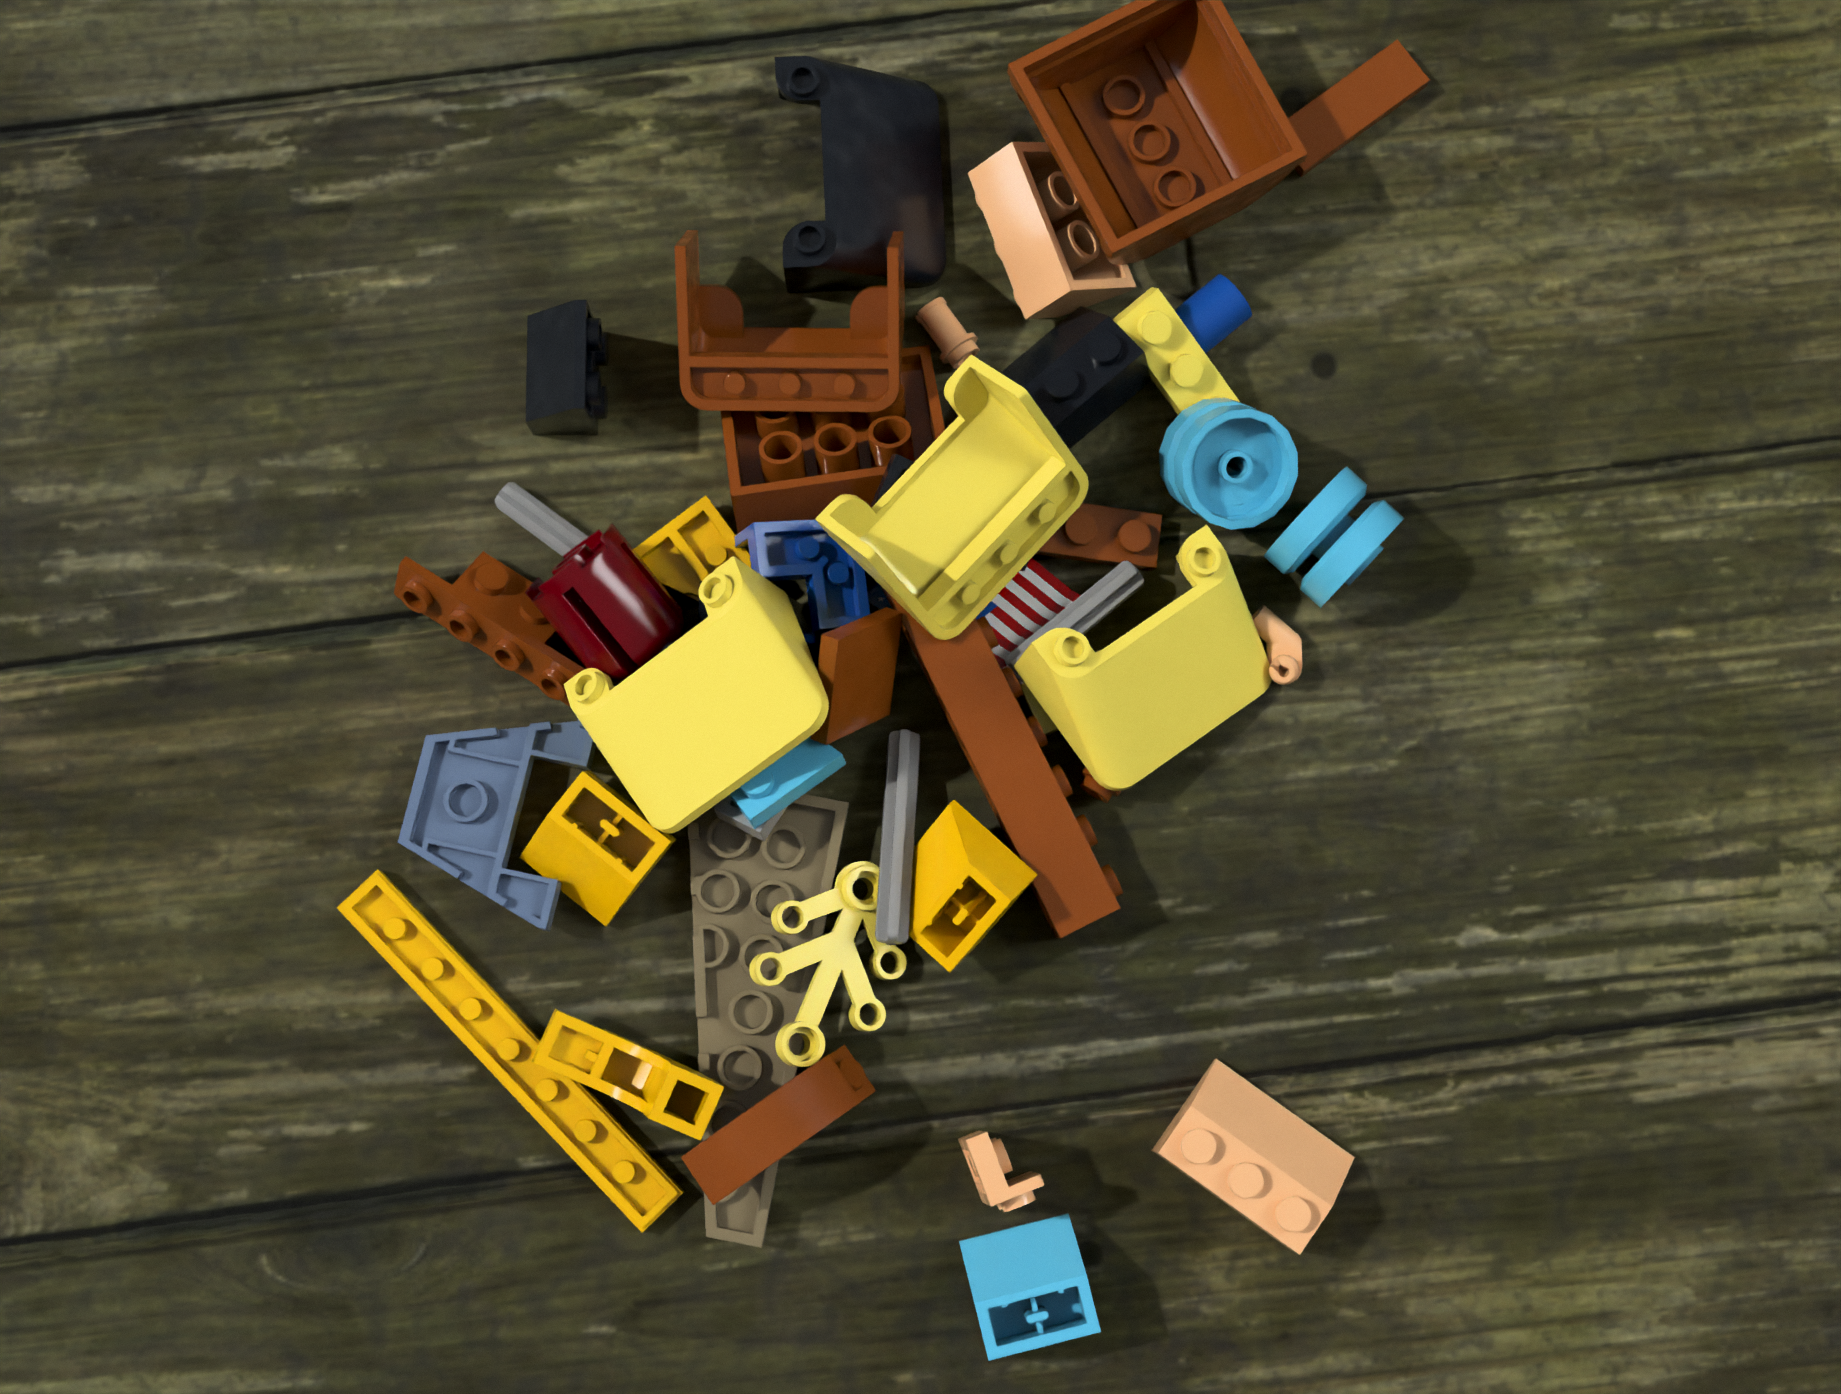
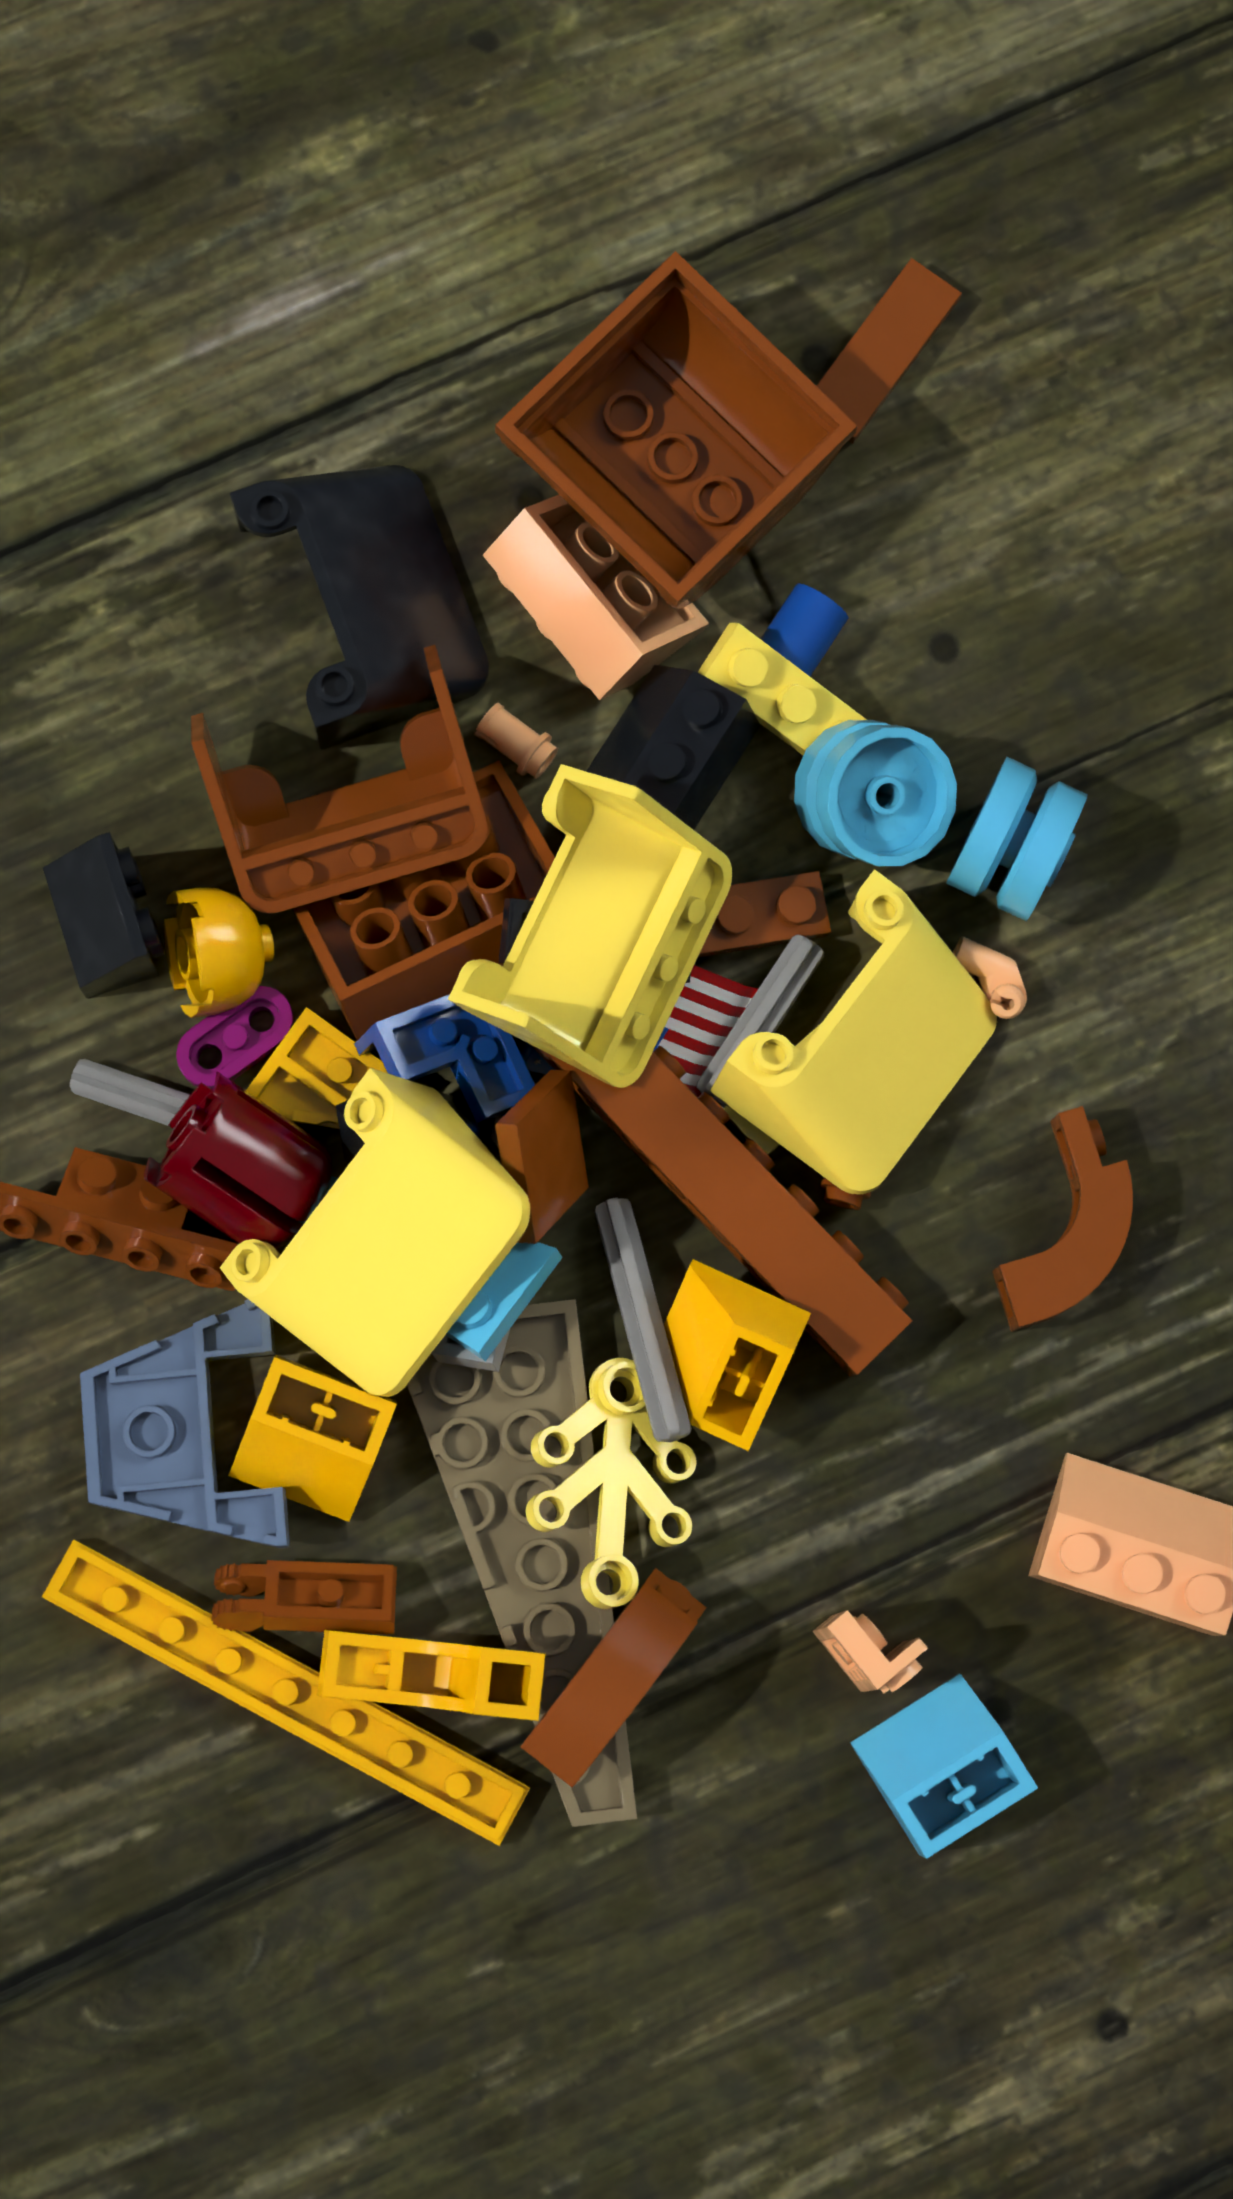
camera: 25 degrees left, 0 degrees up
none -> yellow cylinder [164,888,274,1018]
none -> magenta plate [176,986,294,1089]
none -> dark orange hinge [211,1560,397,1634]
none -> dark orange arch [992,1106,1133,1332]

